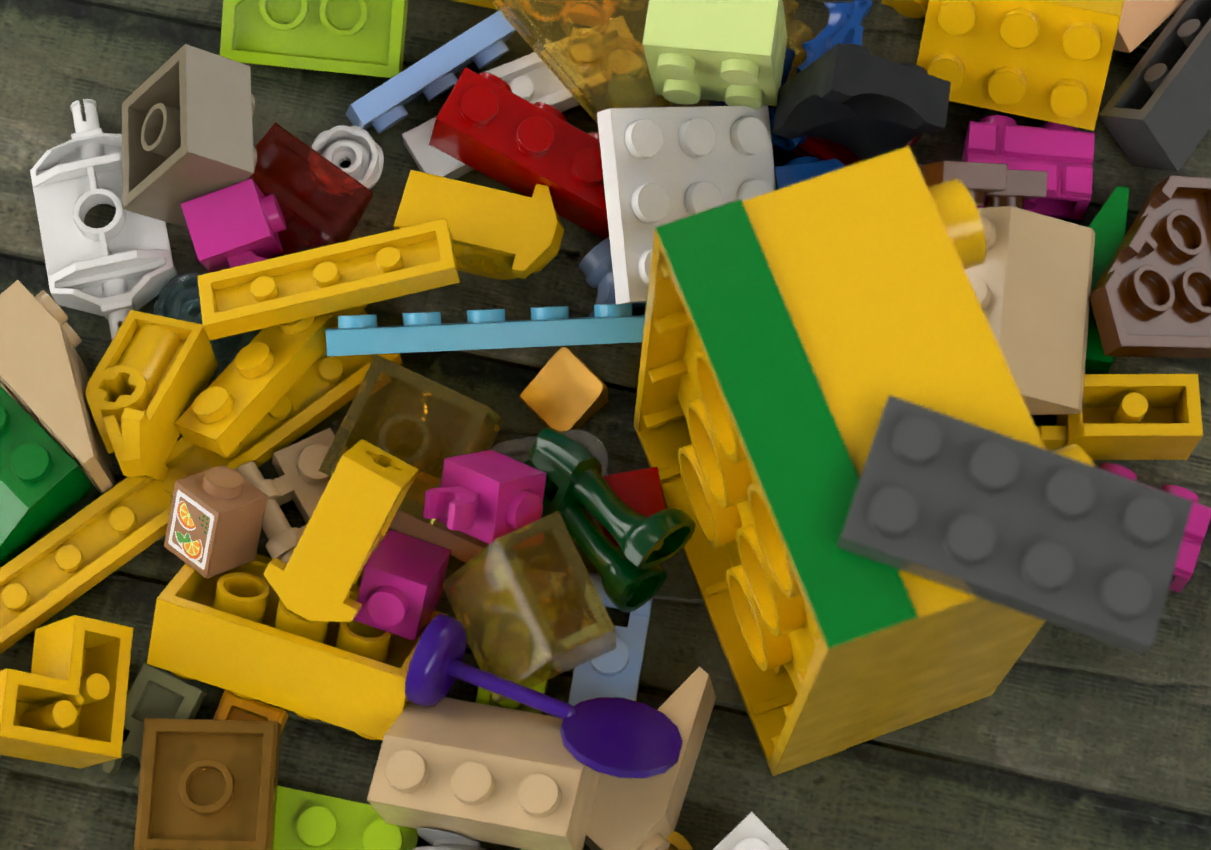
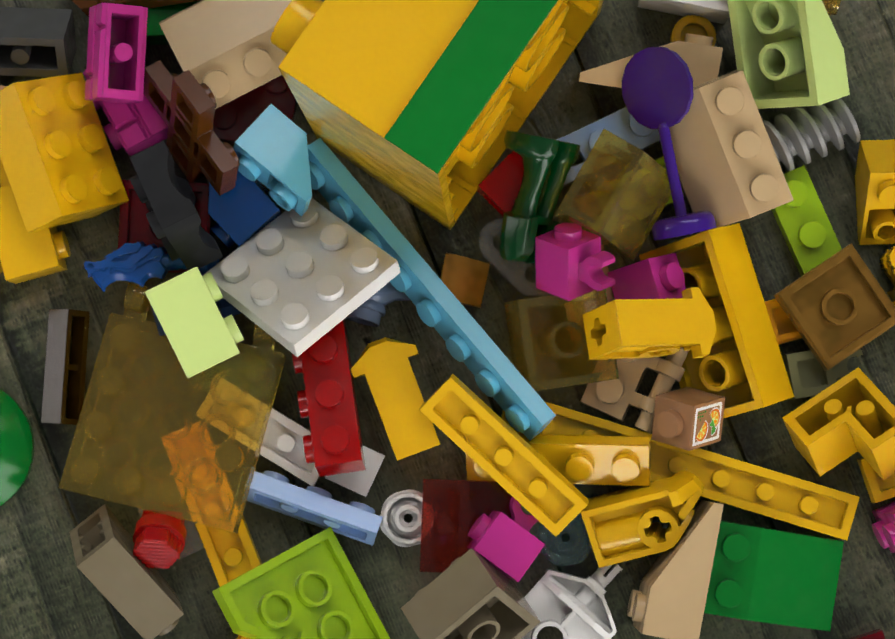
camera: 130 degrees left, 15 degrees up
none -> dark pink brick [85,2,148,104]

